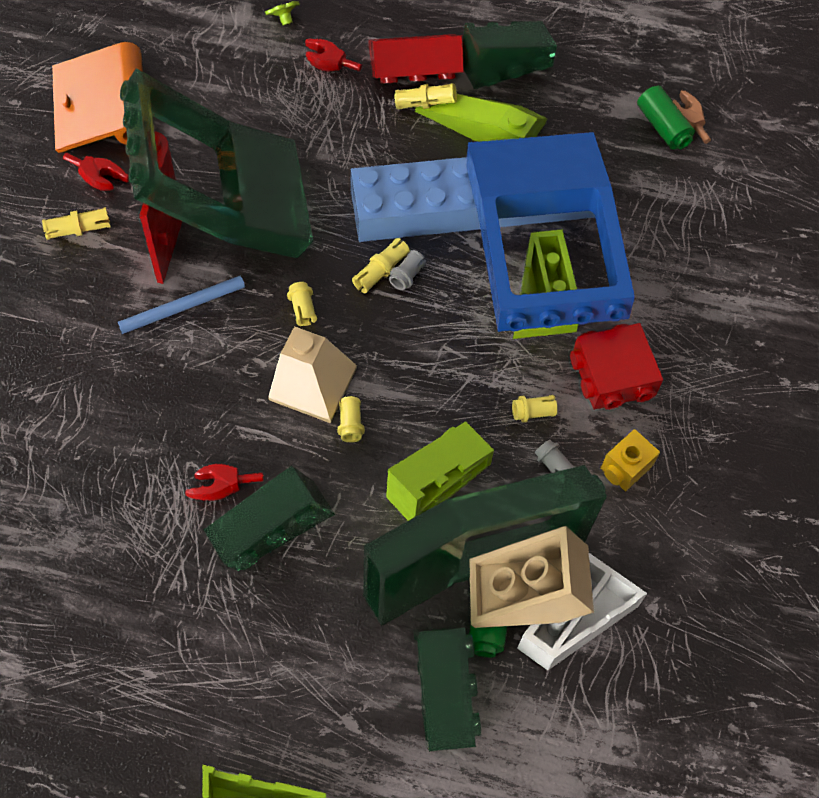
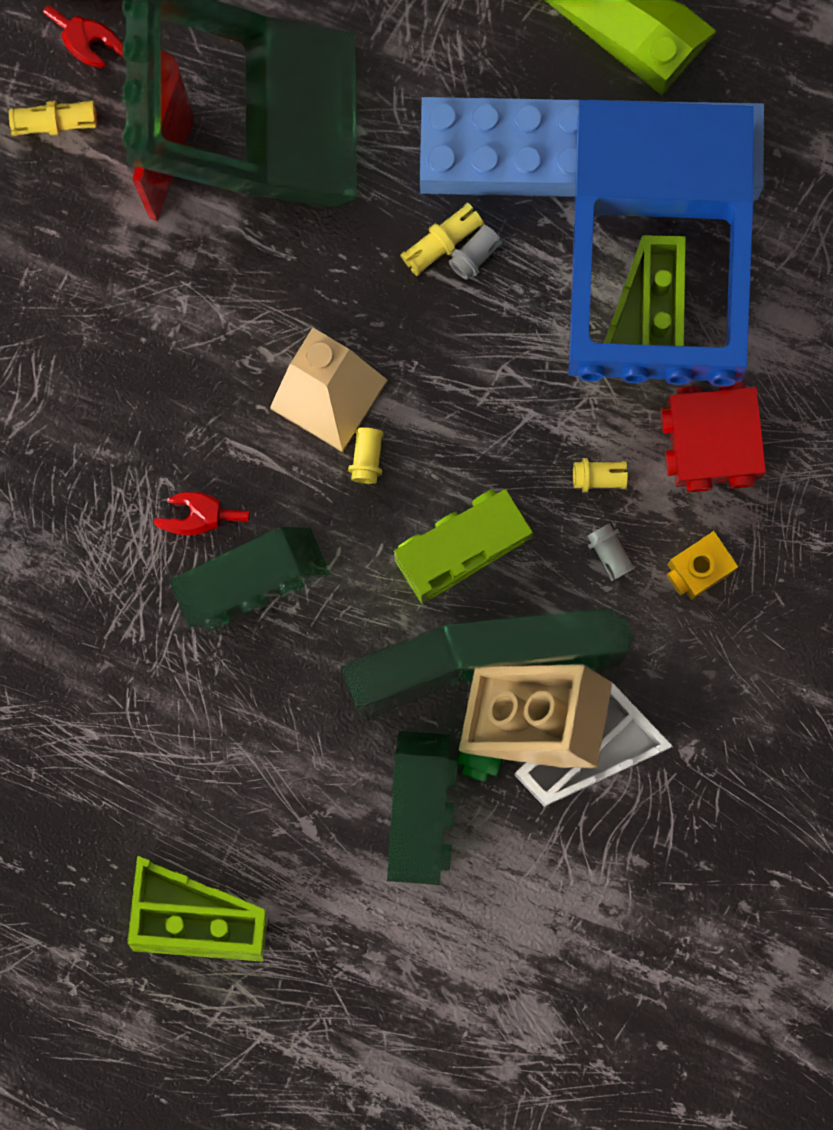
camera: 20 degrees right, 20 degrees up
medium blue piece [118,276,245,334] -> none
light yellow pin [287,282,317,326] -> none

